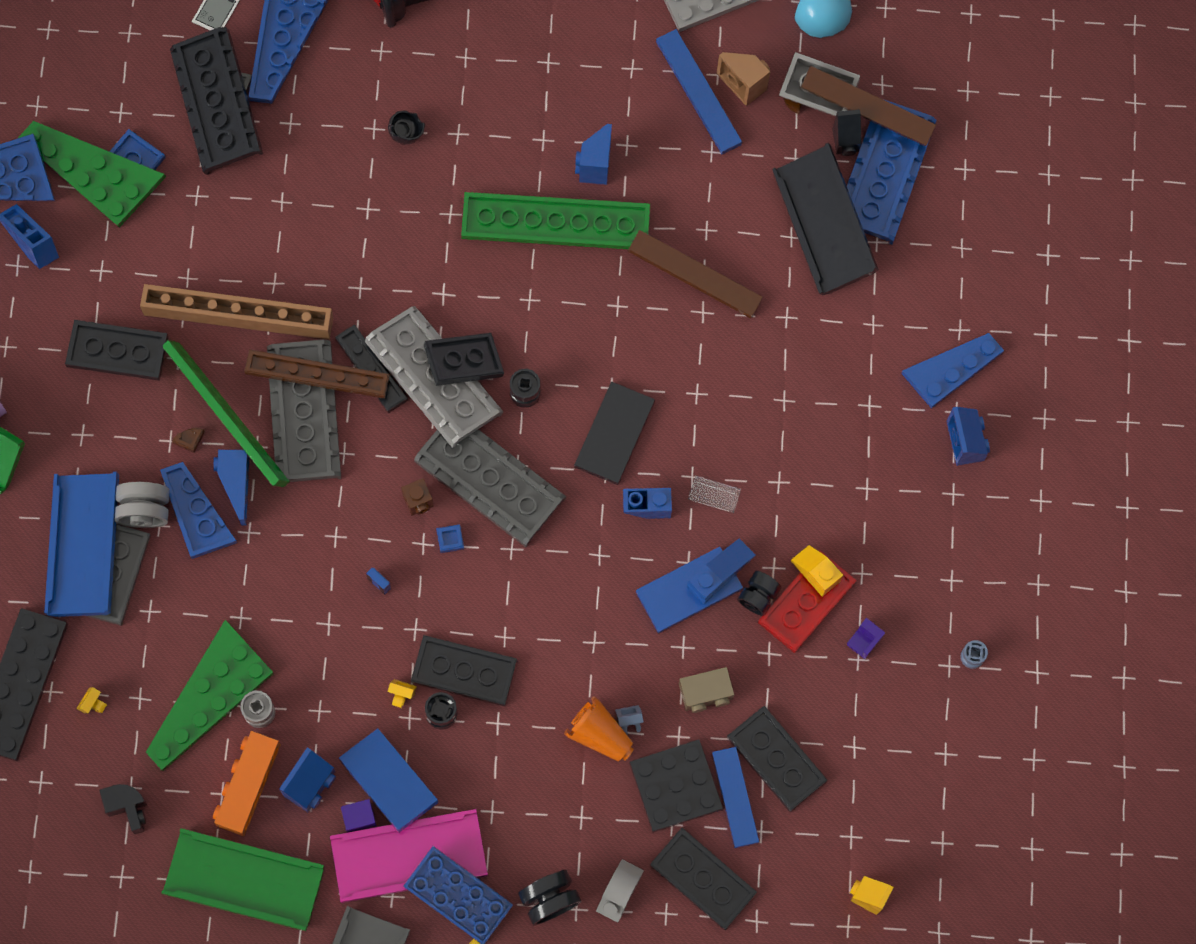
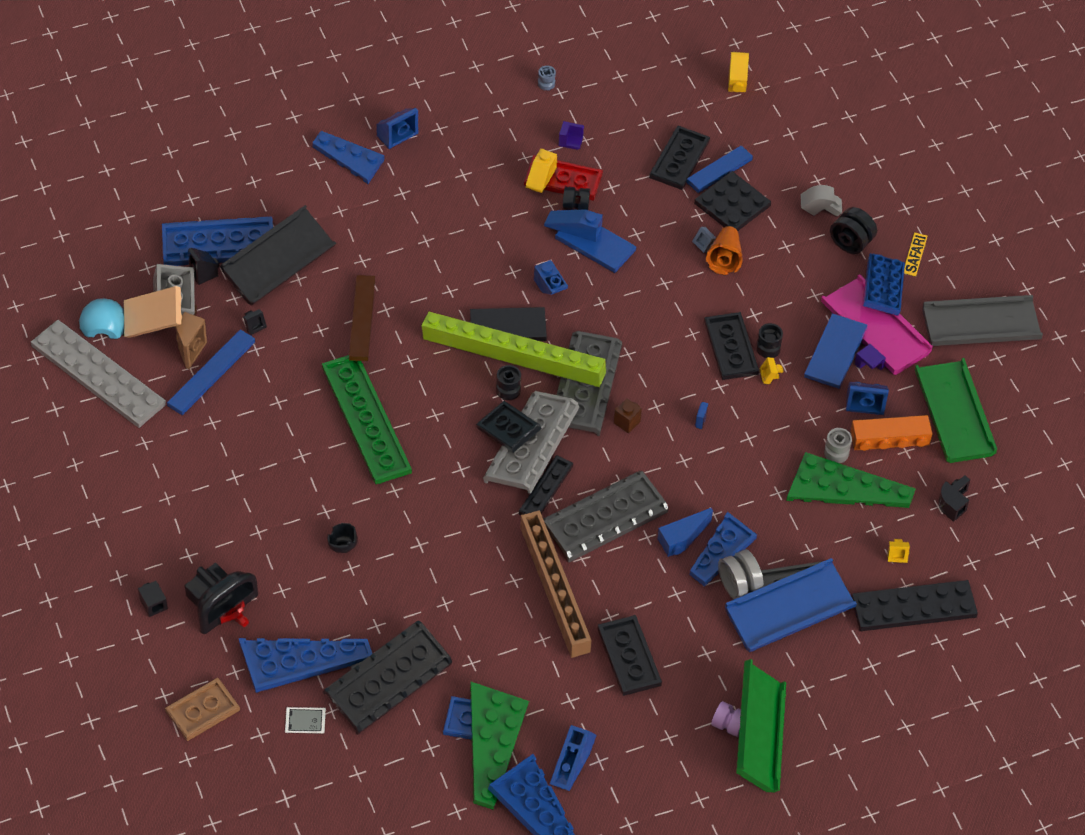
camera: 115 degrees left, 20 degrees down
green tile [163,340,290,487] -> none
reddish brown tile [172,428,205,453] -> none
reddish brown tile [244,349,390,399] -> none
blue tile [436,524,464,553] -> none
blue slope [575,124,612,185] -> none
black tile [650,828,757,930] -> none
dark tan brick [679,667,734,713] -> none
clear tile [688,475,741,513] -> none
reddish brown tile [800,66,936,146] -> none
none -> light nougat tile [124,286,182,338]
none -> black tile [243,309,267,335]
none -> lime brick [422,312,606,387]

